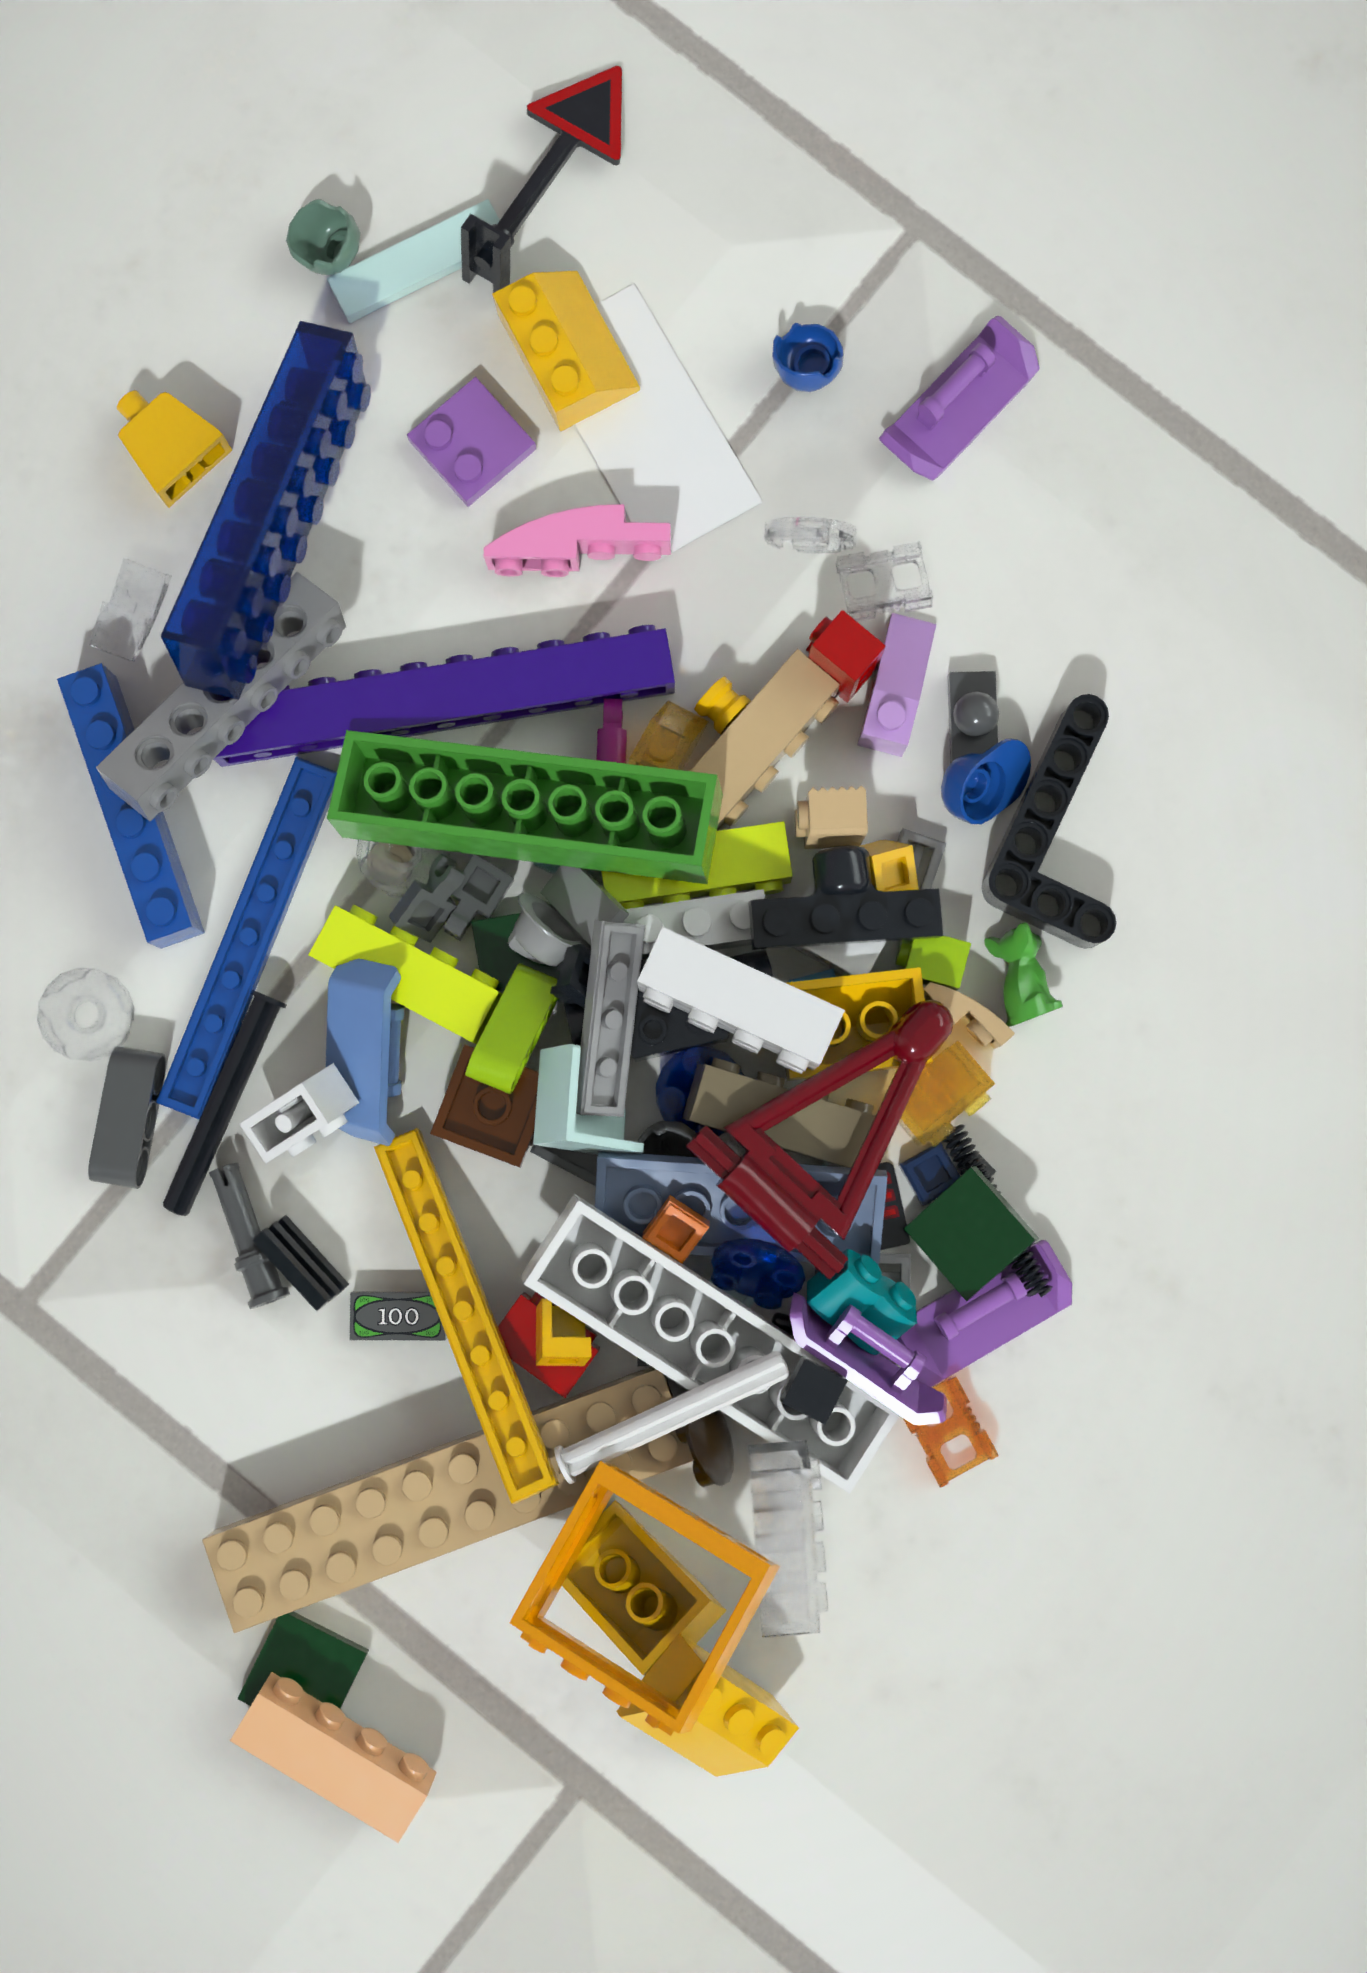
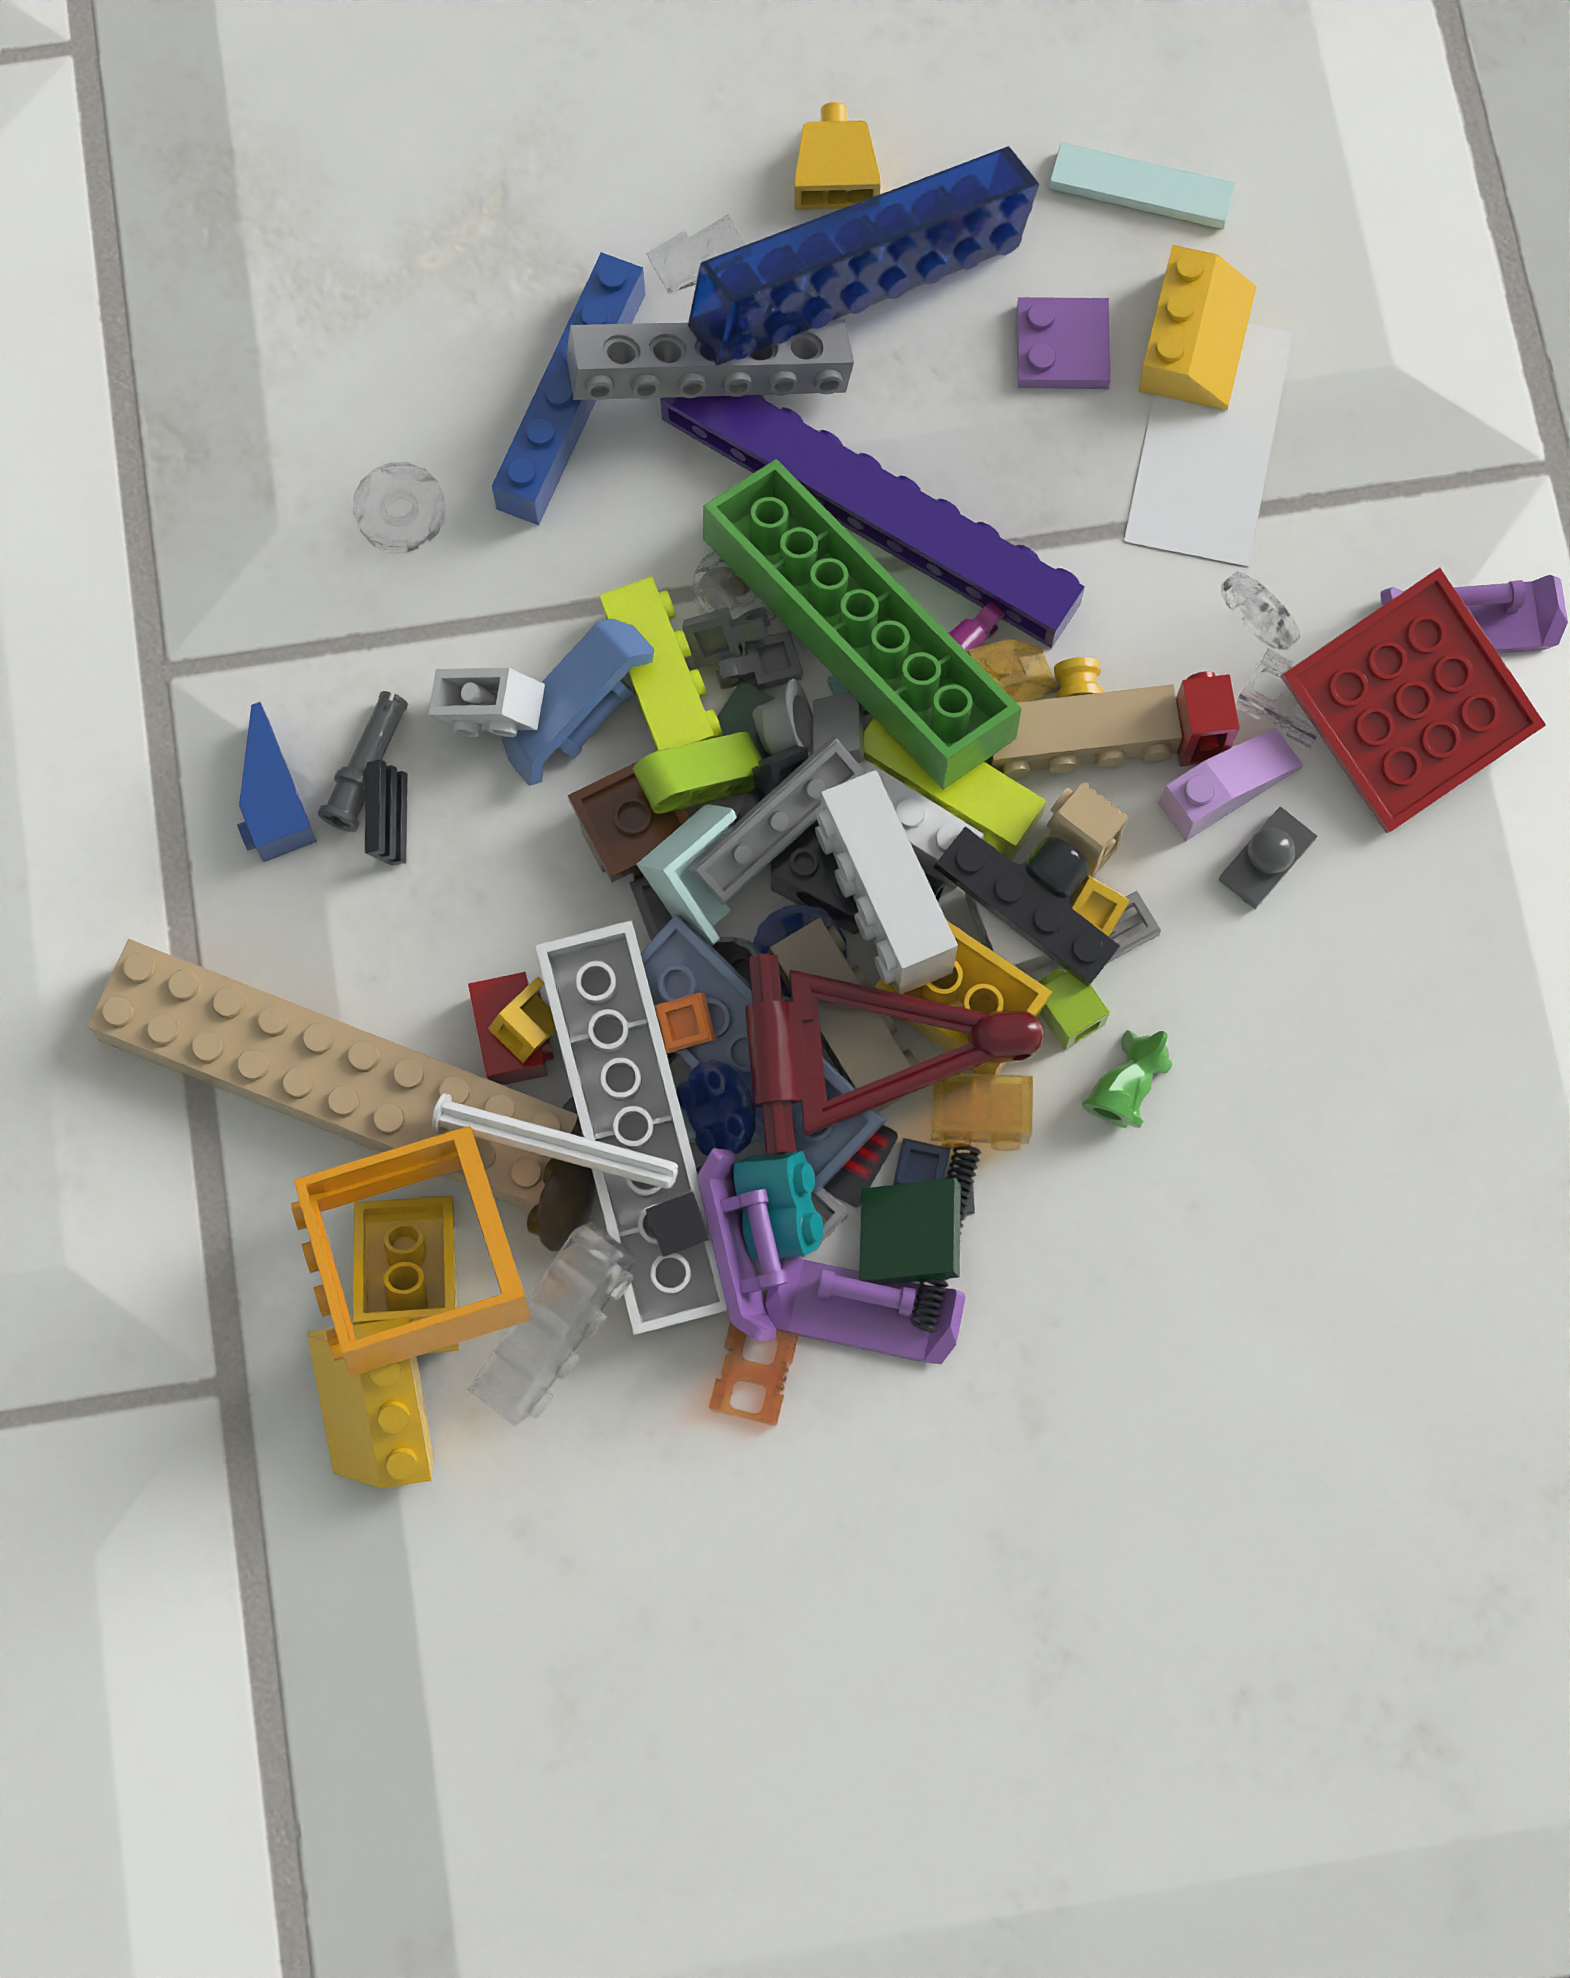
camera: 45 degrees right, 10 degrees down
dark grey beam [88,1046,166,1189] -> none
blue tile [156,757,337,1120] -> none
black axle [163,990,287,1216] -> none
light nougat brick [230,1672,437,1843] -> none
dark green tile [238,1611,369,1709] -> none
sand green hair [286,199,361,275] -> none
tile [350,1291,447,1341] -> none
yellow tile [374,1128,560,1504] -> none
black piece [461,66,622,293] -> none
bright pink slope [483,504,671,577] -> none
blue hair [772,323,844,392] -> none
tan slope [923,982,1015,1049] -> none
blue cap [941,738,1031,824] -> none
black beam [981,694,1117,949] -> none
none -> blue slope [237,702,317,862]
none -> red plate [1280,567,1546,833]

